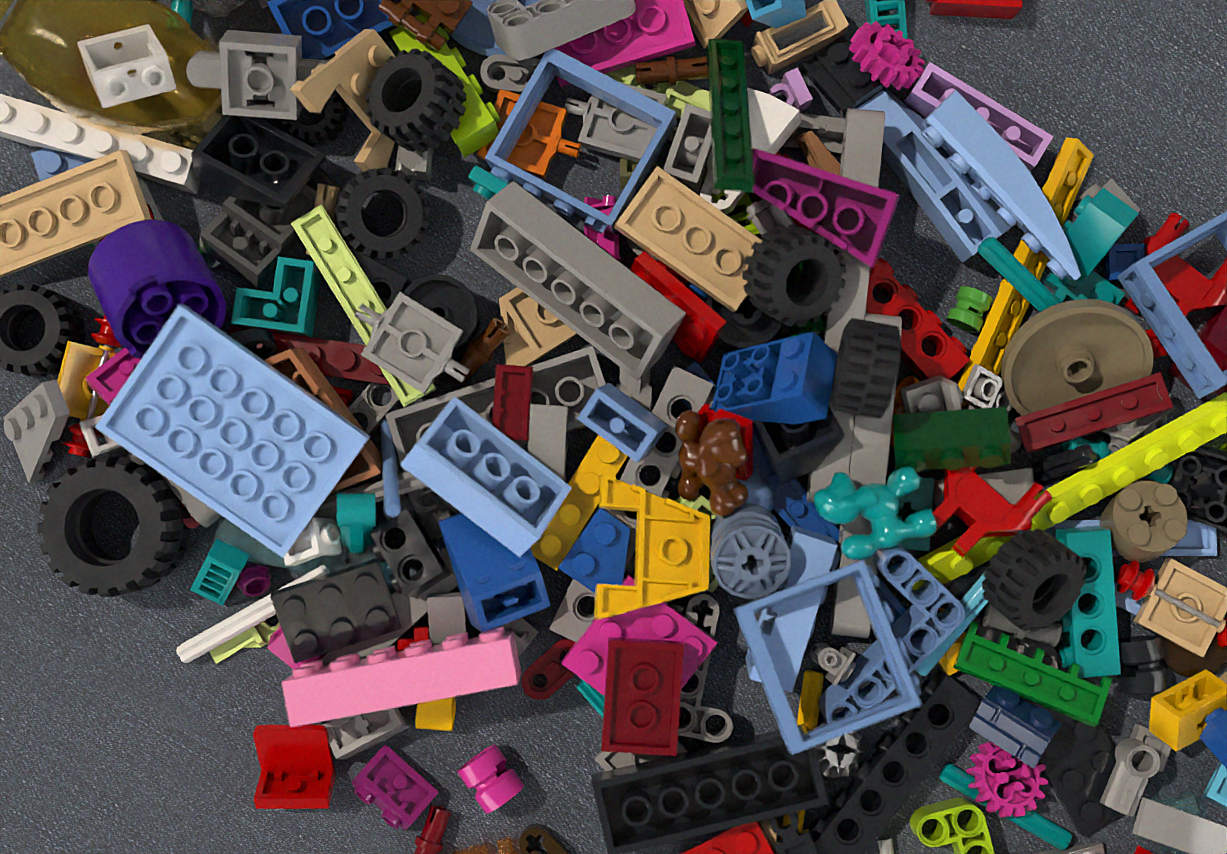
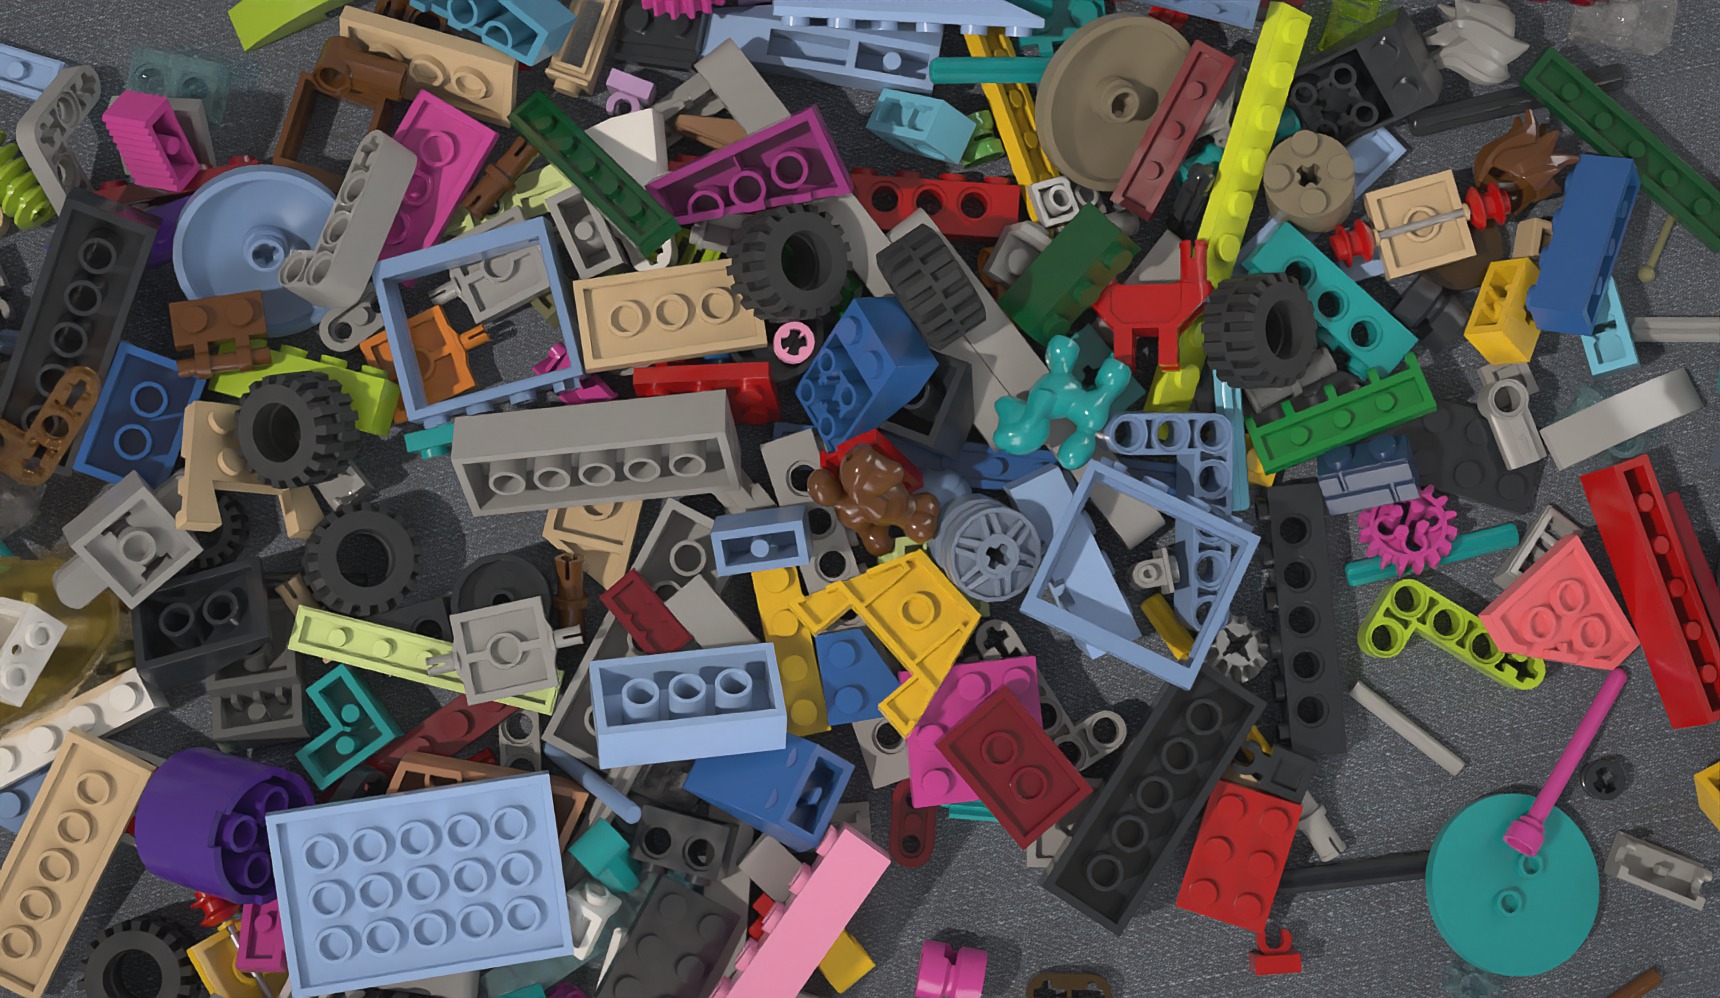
camera: 45 degrees left, 0 degrees up
none -> bright pink bush [773,321,815,364]
none -> medium azure brick [865,88,976,164]

